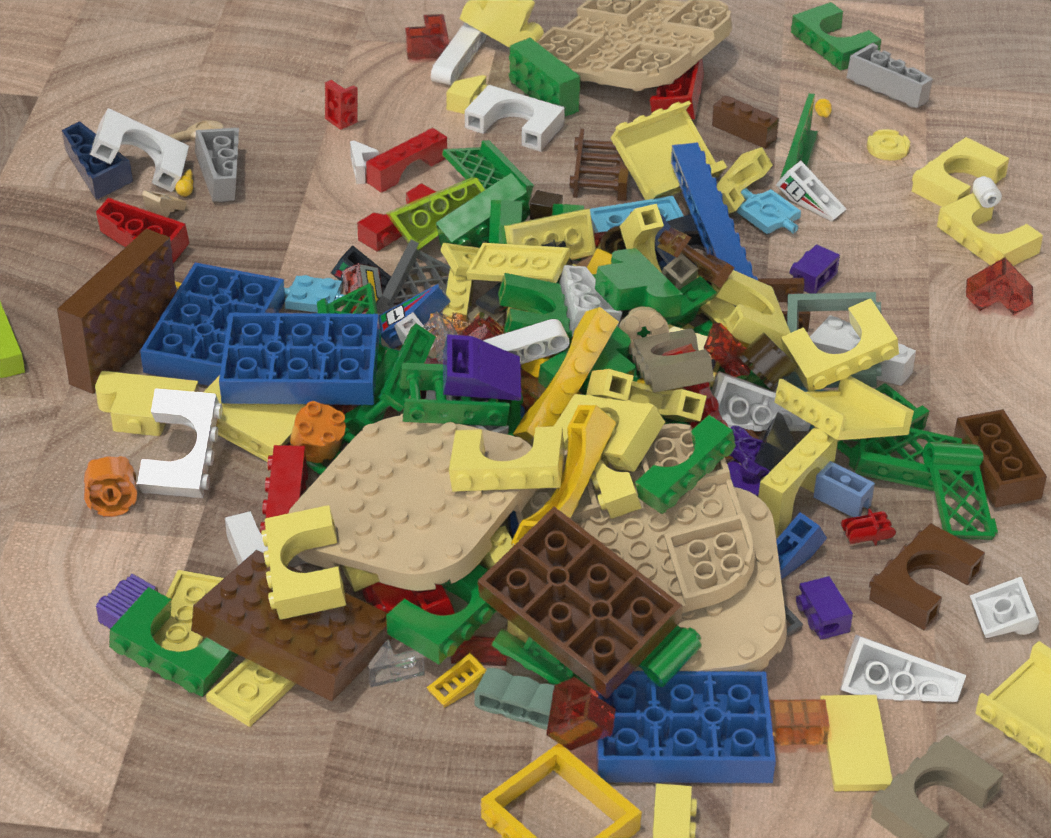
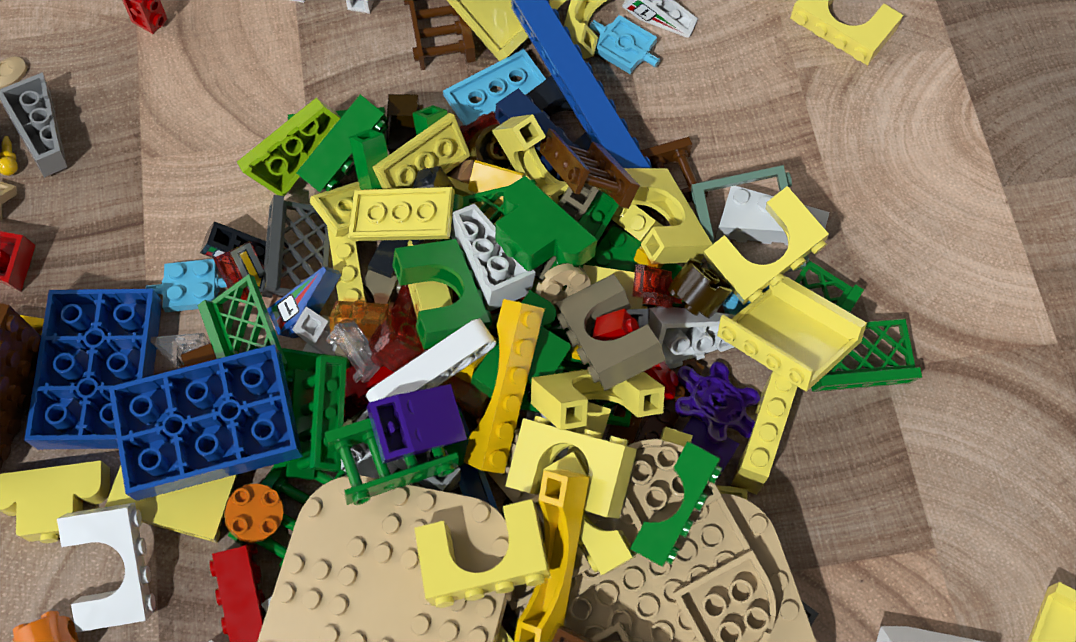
camera: 15 degrees left, 25 degrees up
white slope [350,141,379,184] -> none
red arch [357,183,436,252] -> none
red arch [366,127,447,193] -> none
green fence [442,140,534,201] -> none
black slope [754,412,796,471] -> none
blue slope [776,512,827,580] -> none
dark purple brick [789,244,840,294] -> none
dark purple brick [796,576,853,640] -> none
medium blue brick [814,461,875,517] -> none
red arm [841,509,896,546] -> none
reddish brown arch [869,523,985,631] -> none
green piece [923,442,998,540] -> none
reddish brown brick [954,409,1047,508] -> none
clear red brick [966,257,1033,315] -> none
white slope [970,577,1039,638] -> none

